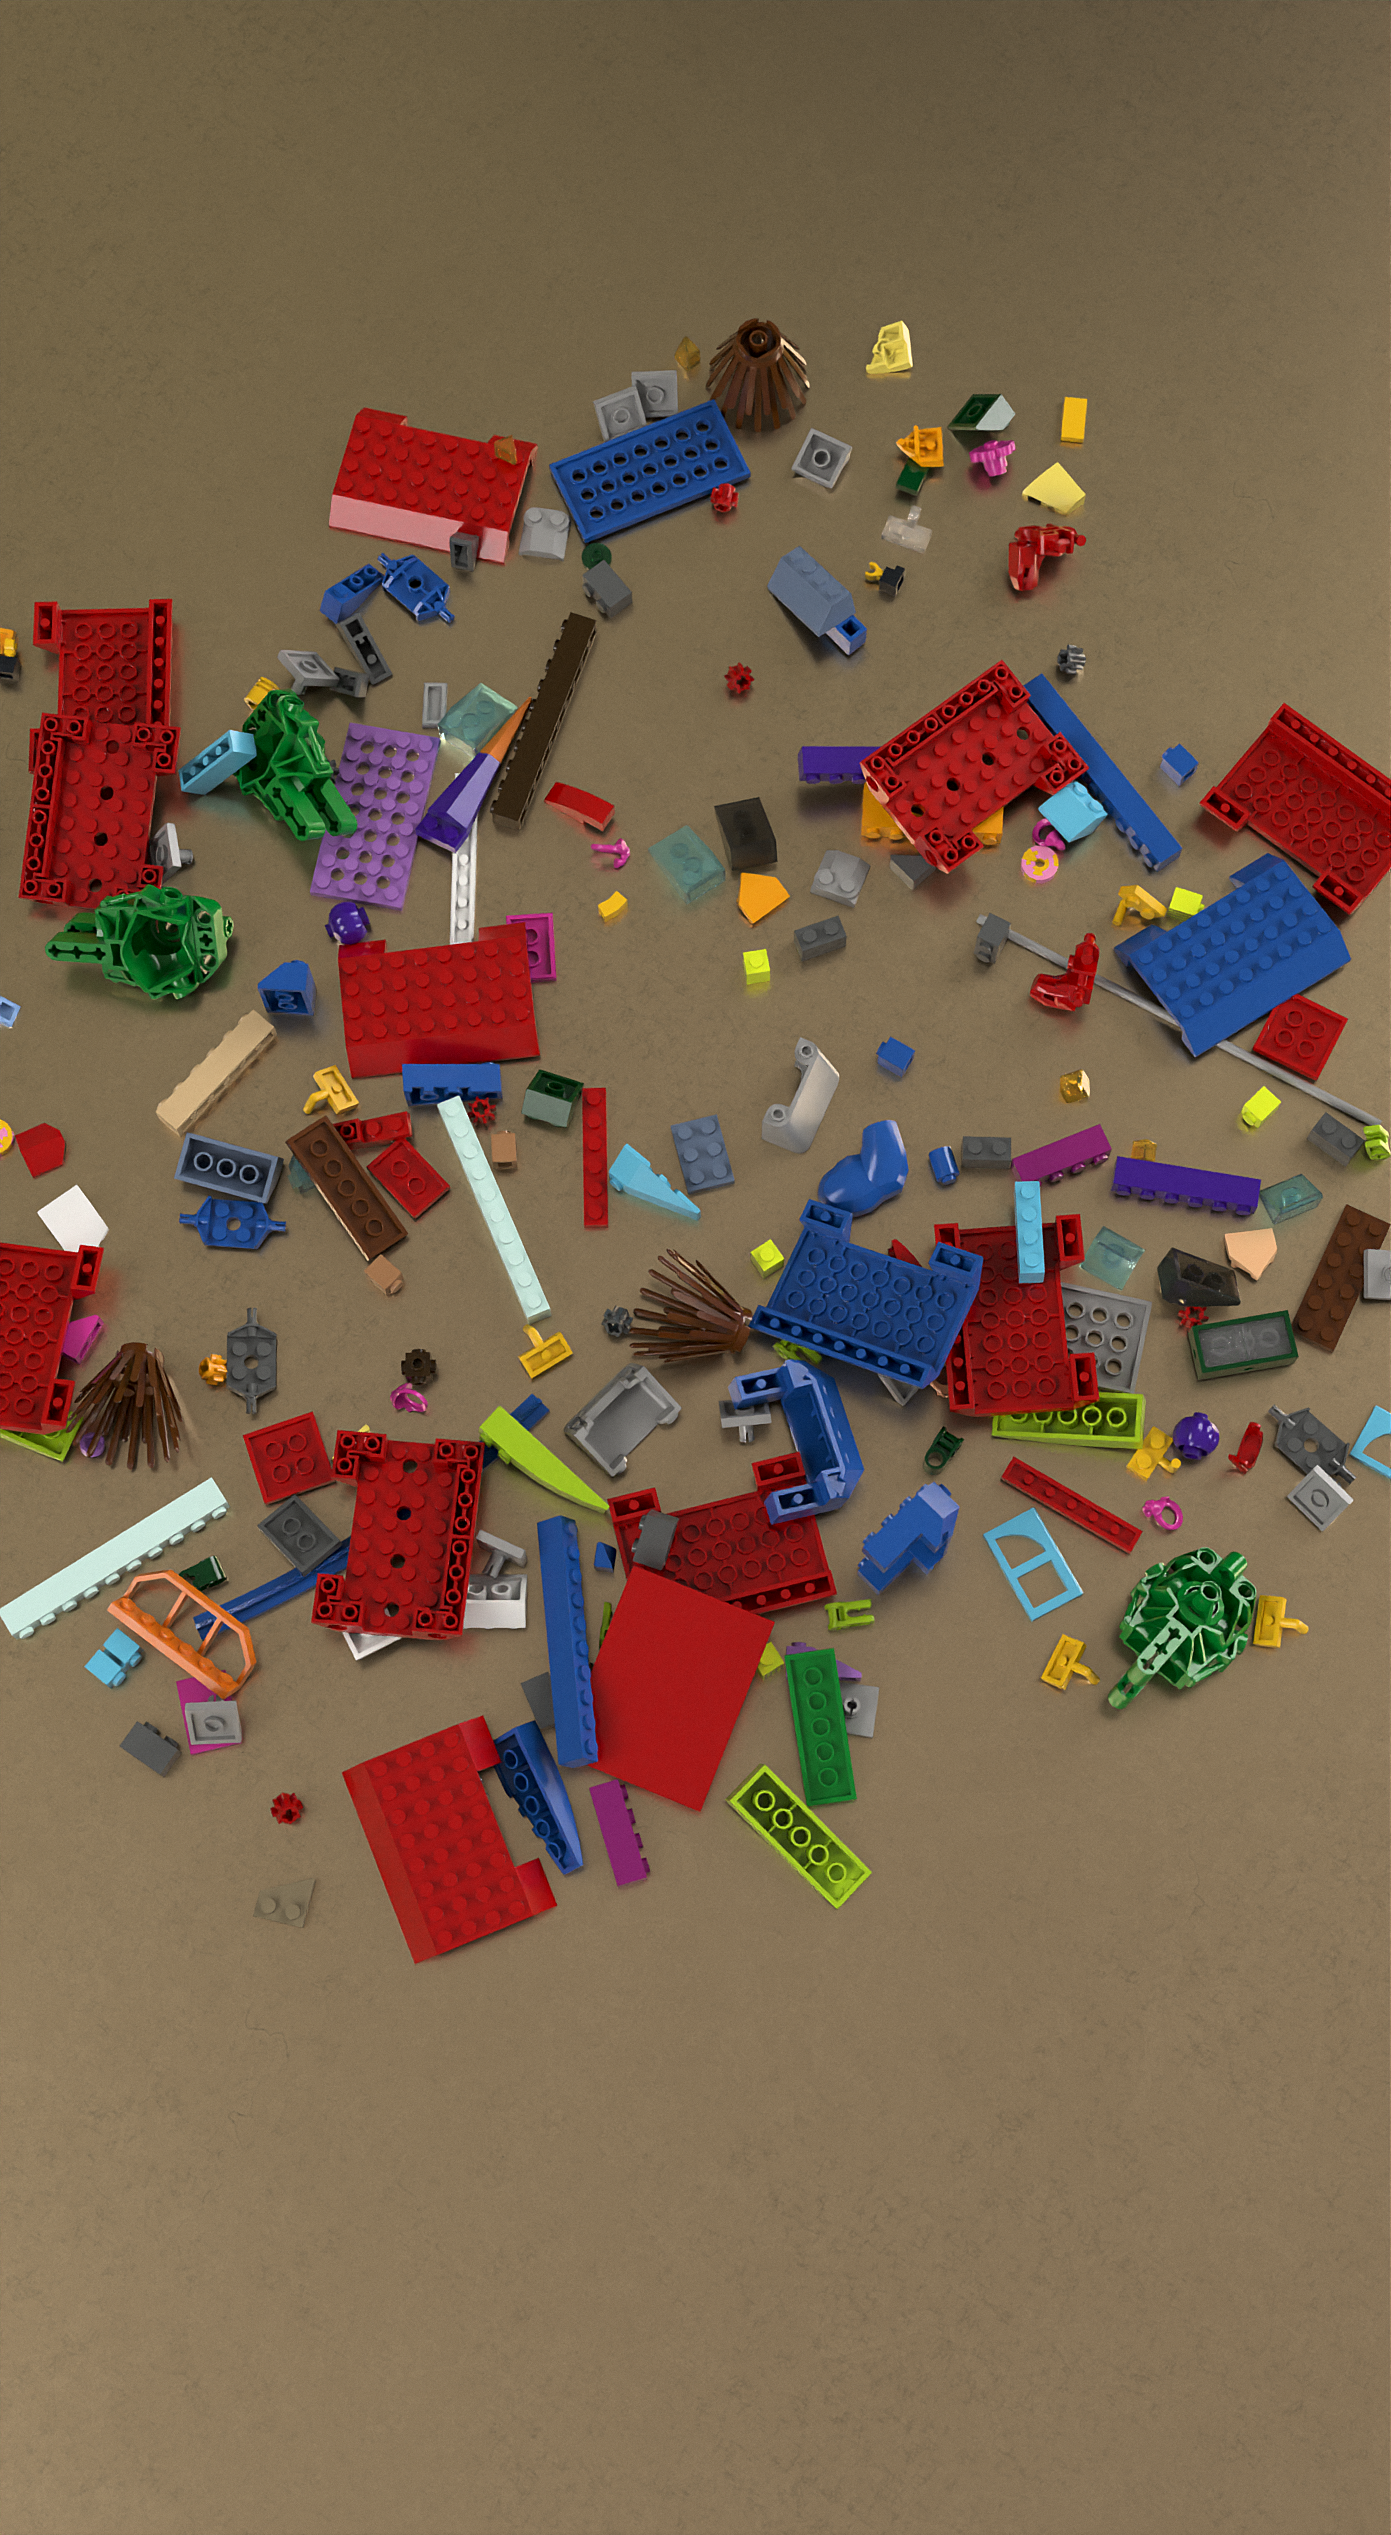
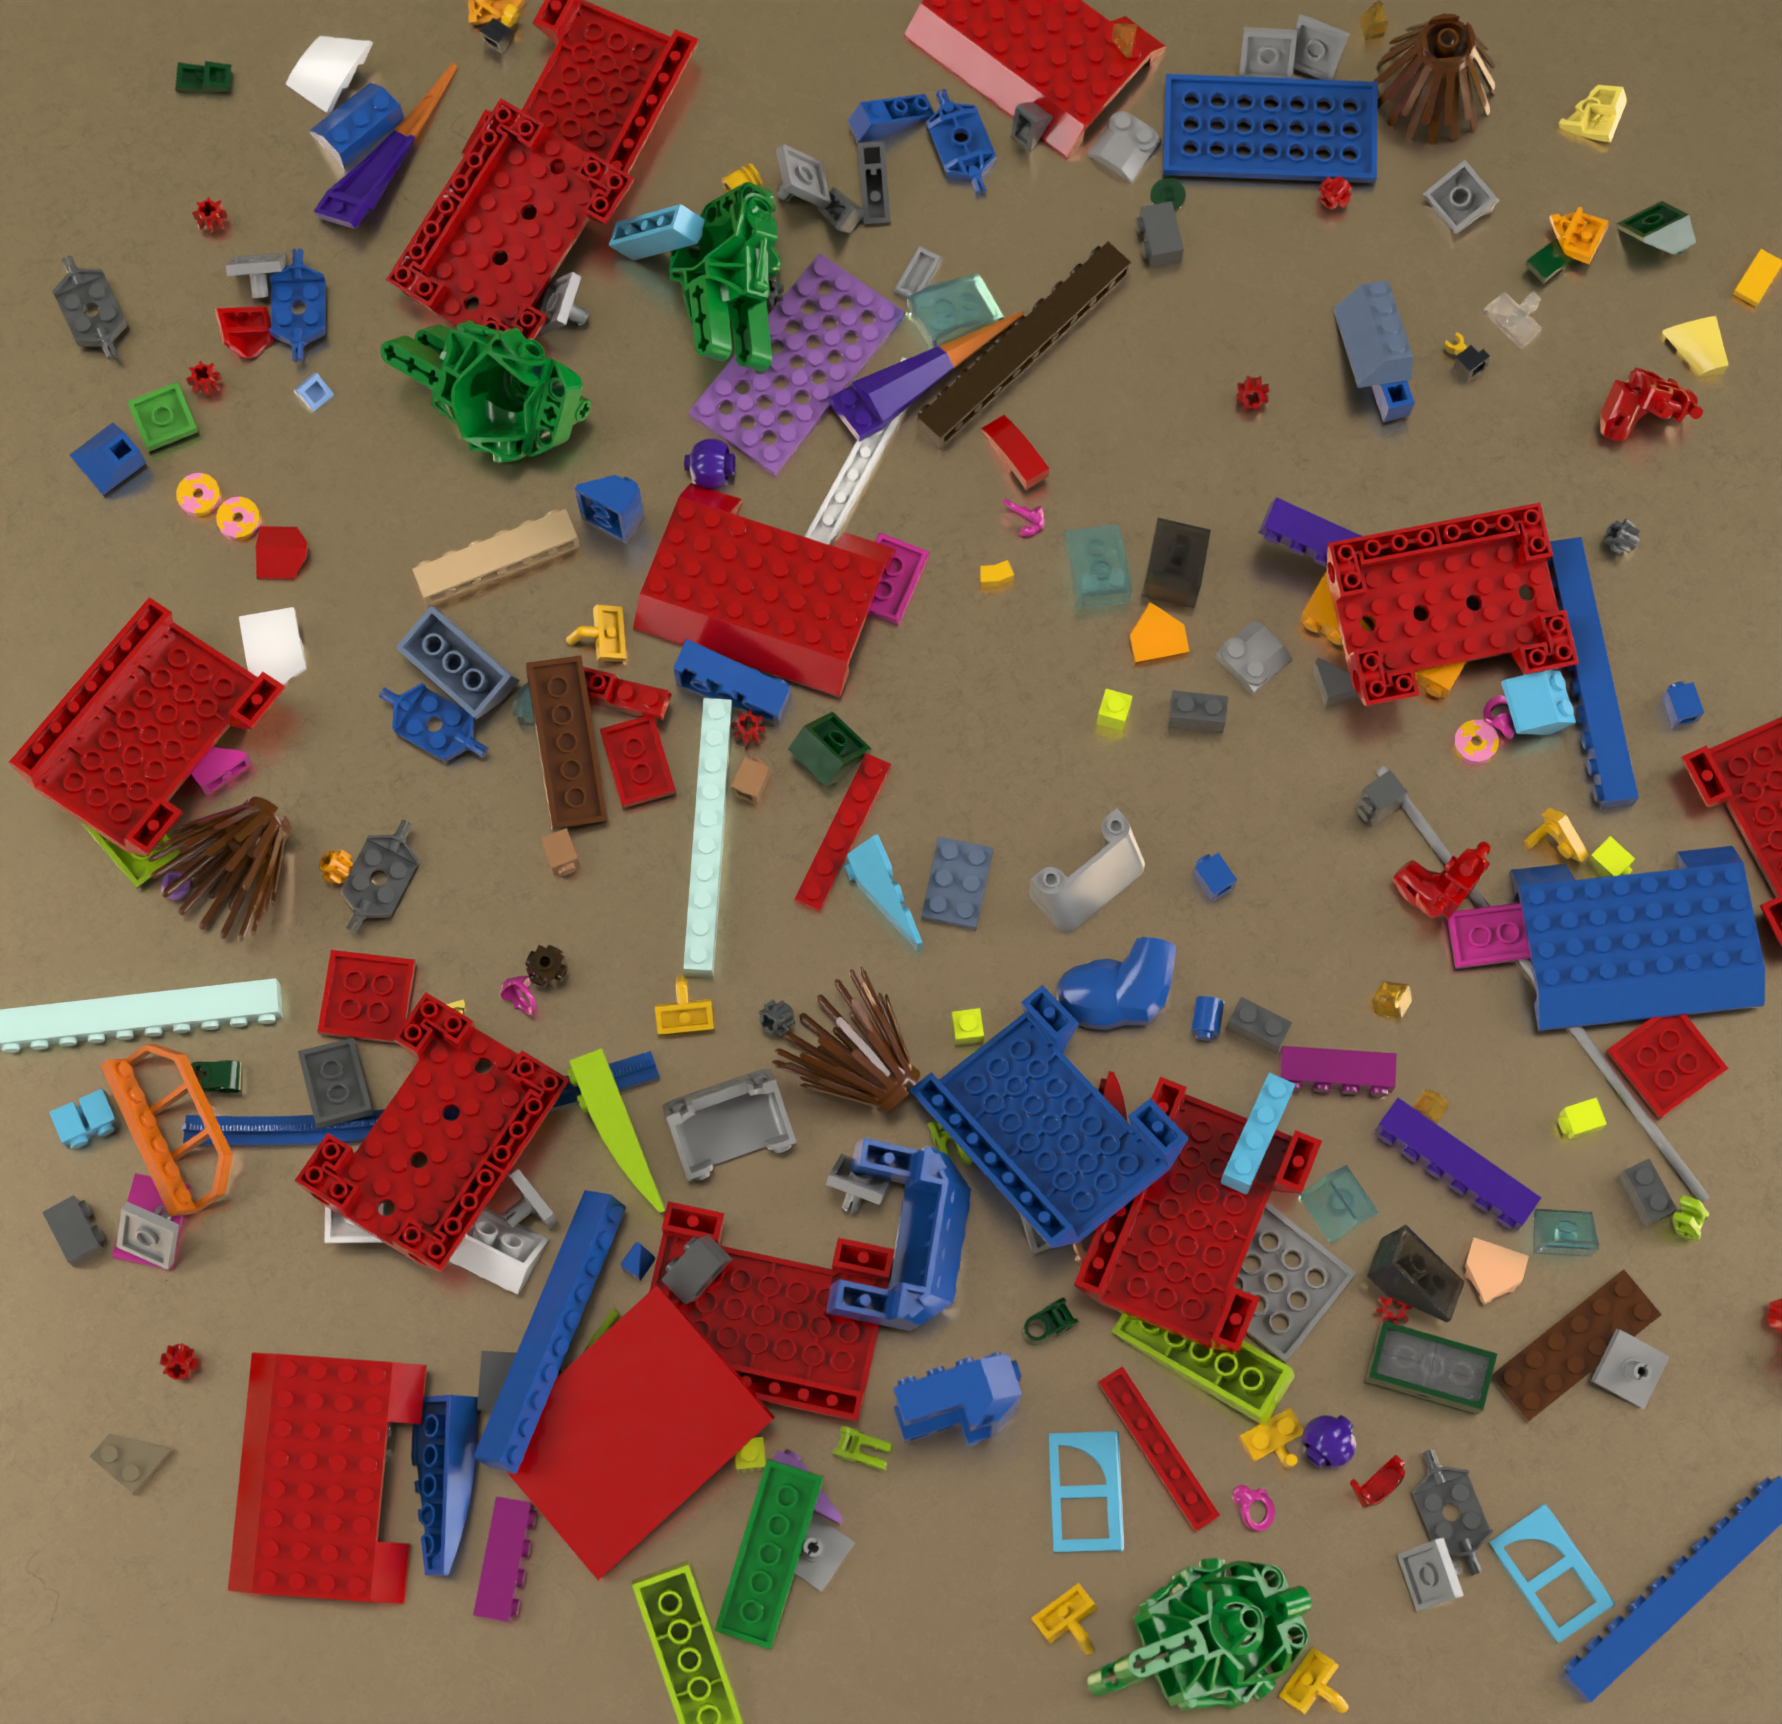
camera: 25 degrees right, 0 degrees up
dark pink plant [969,440,1016,476] -> none
none -> dark pink tile [1447,903,1530,969]

